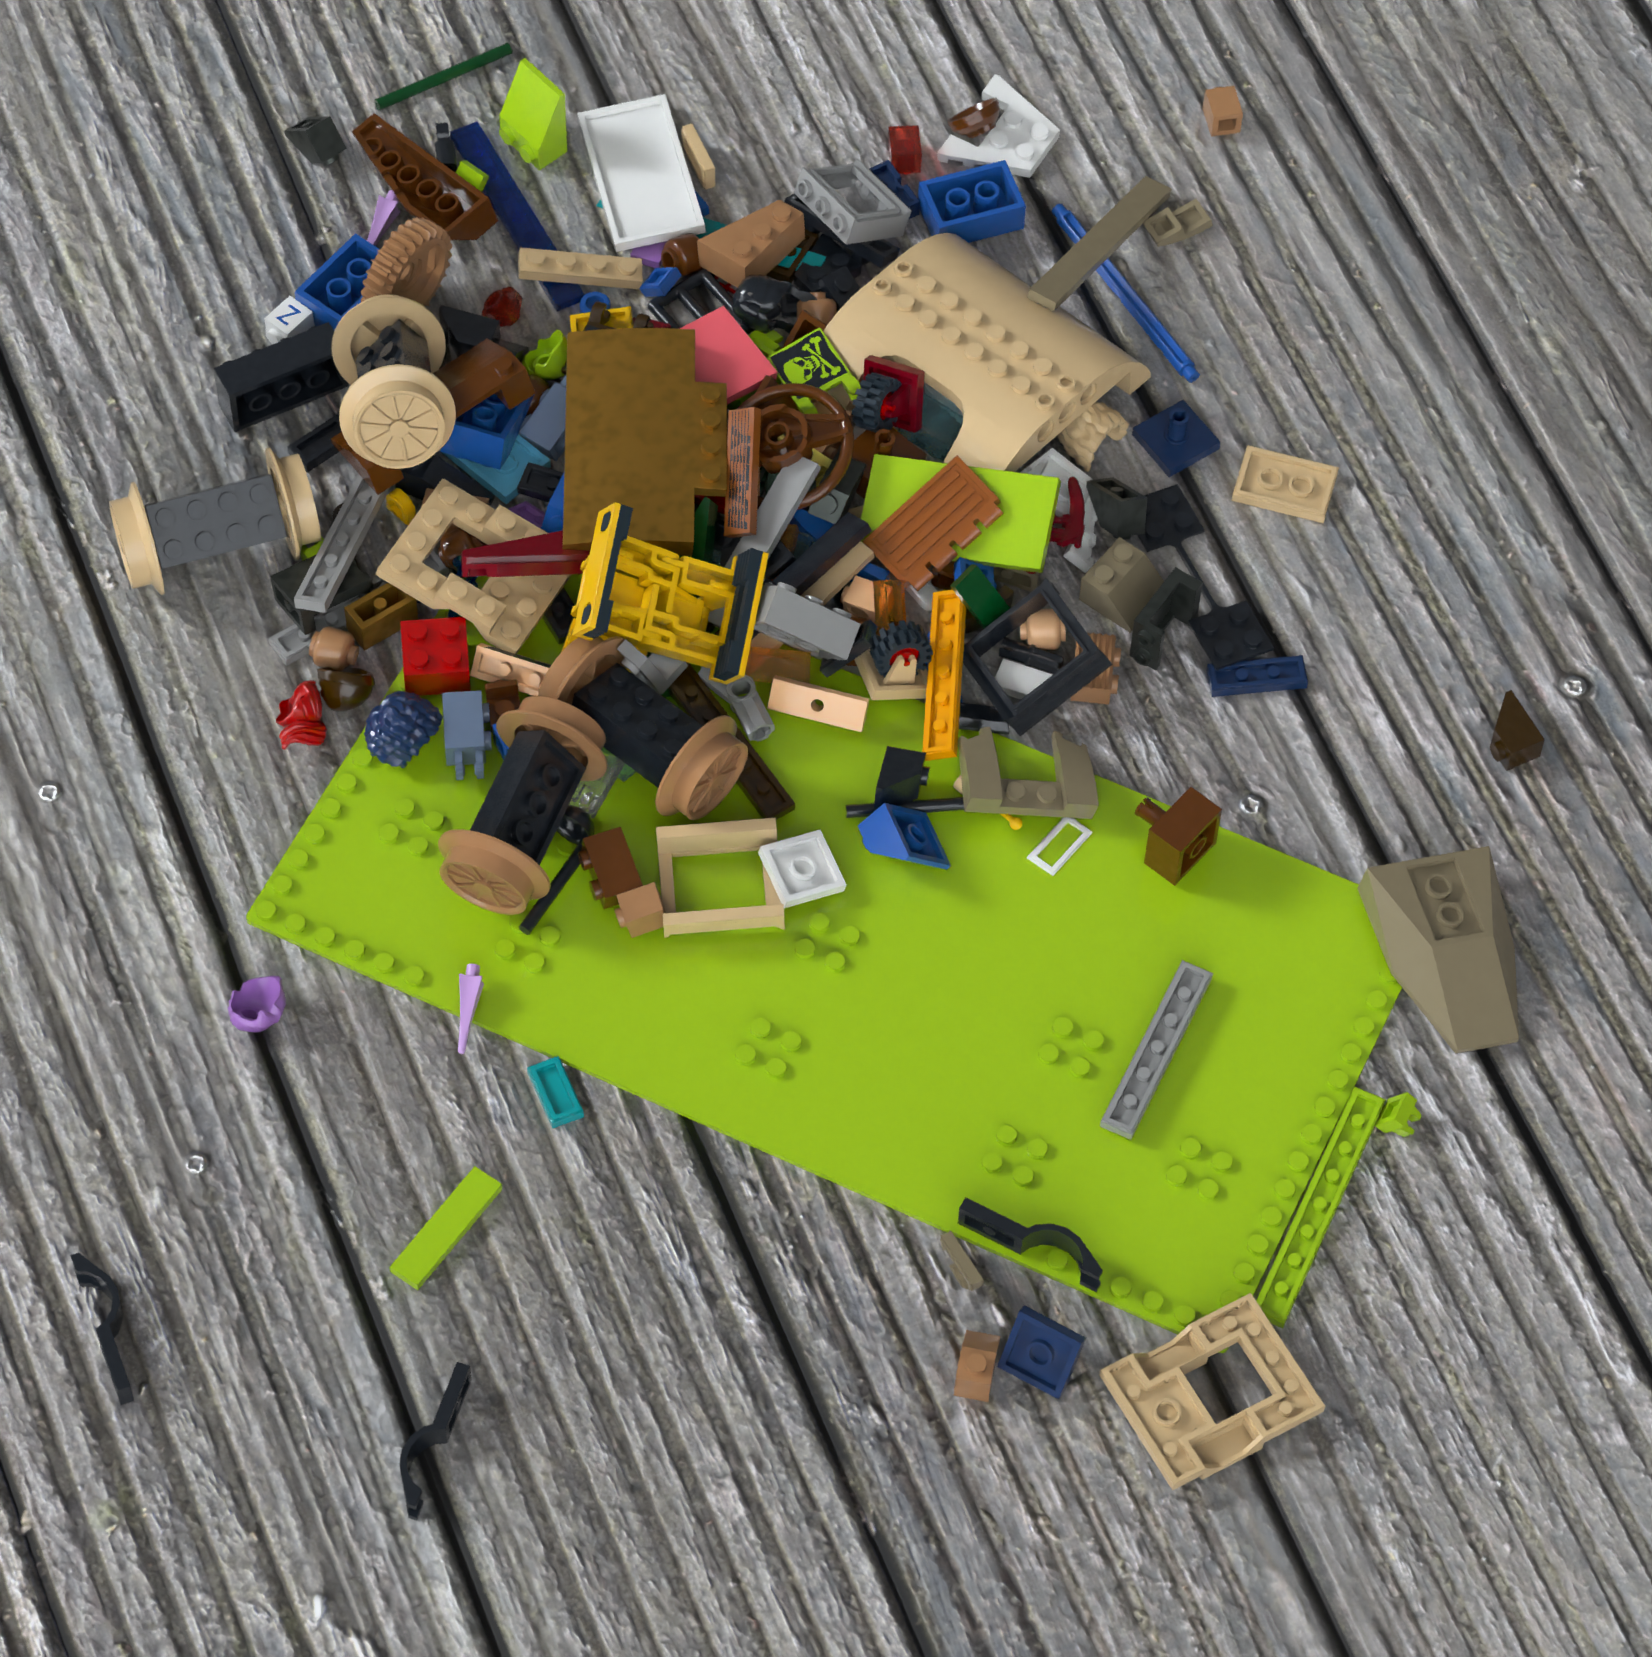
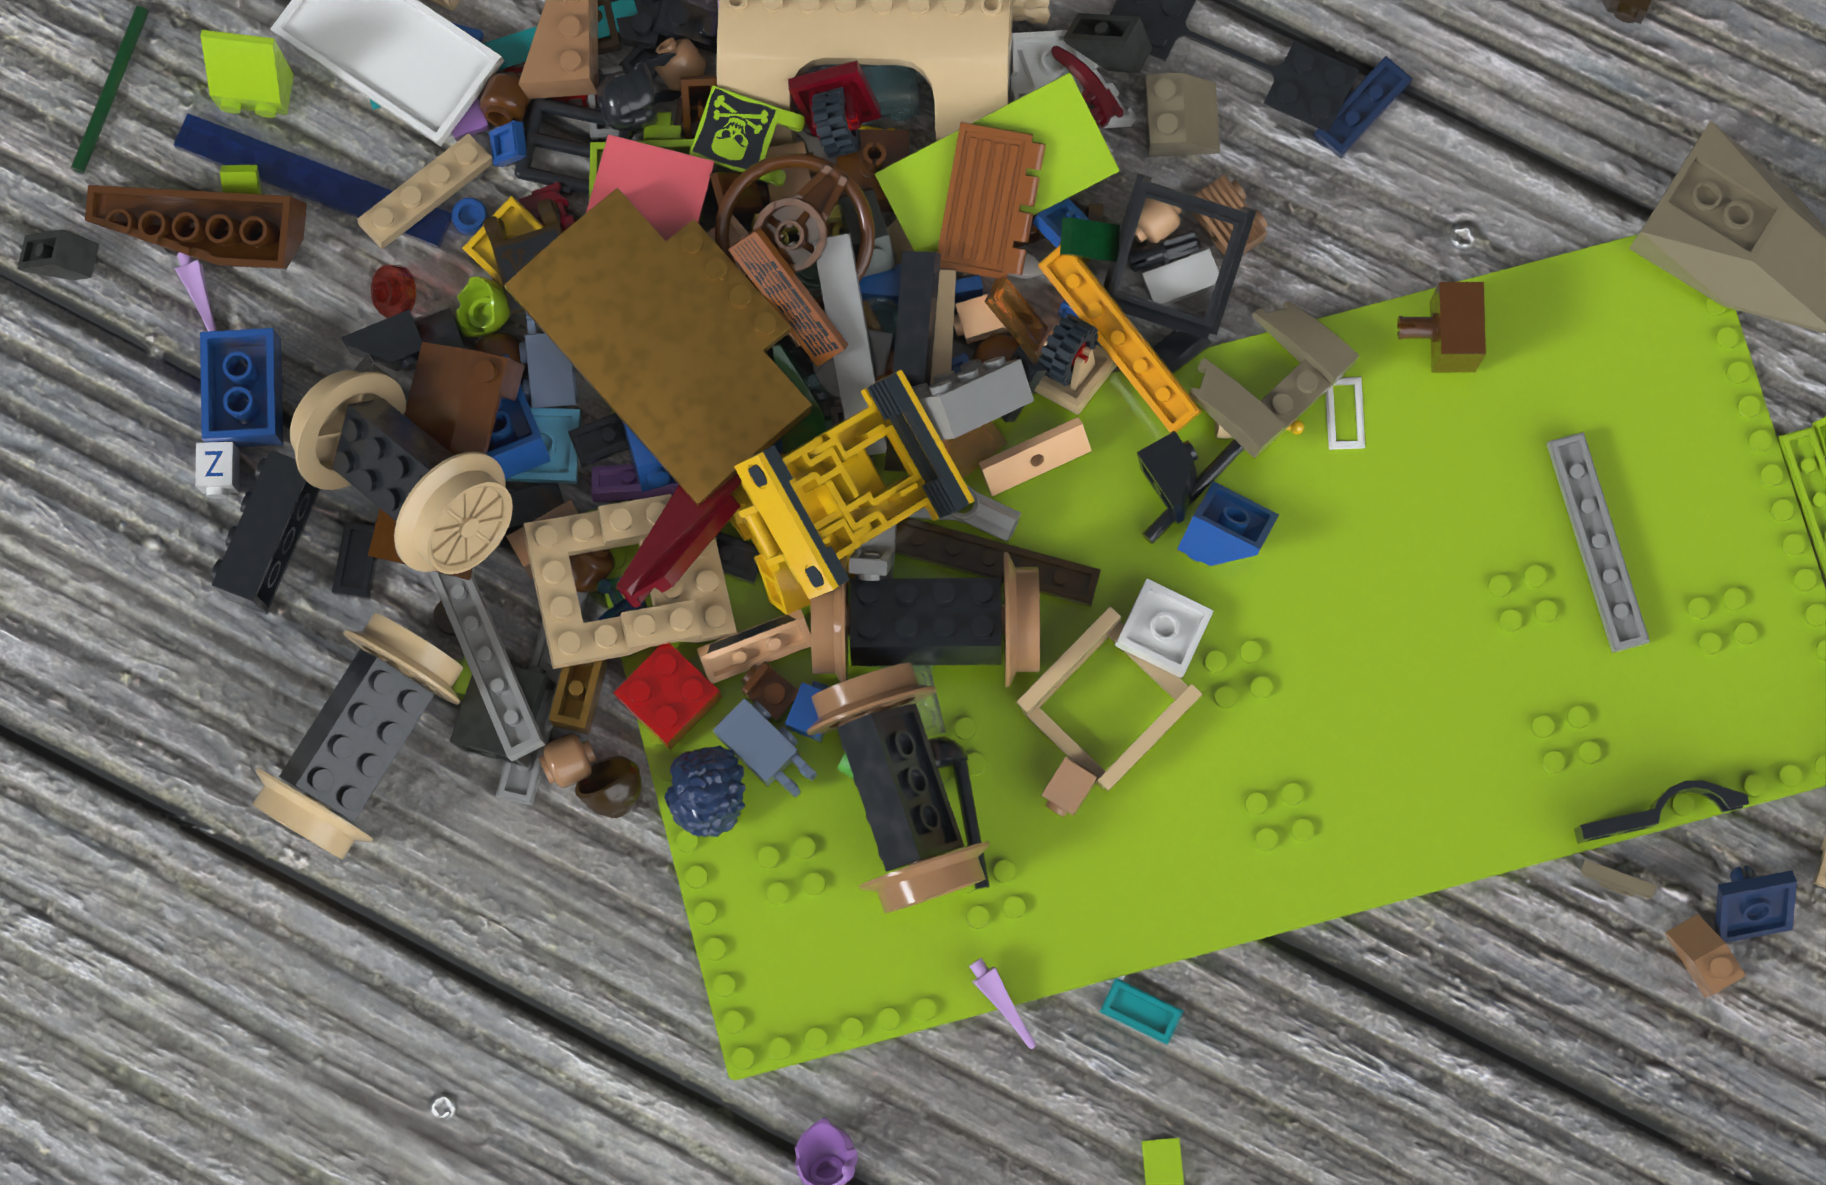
camera: 35 degrees left, 20 degrees up
red hair [276,680,327,750] -> none
medium nougat gear [361,217,452,306] -> none
yellow tile [386,488,416,525] -> none
black bar [435,122,457,173] -> none
reddish brown brick [578,827,643,909] -> none
pearl dark grey panel [1129,567,1203,670] -> none

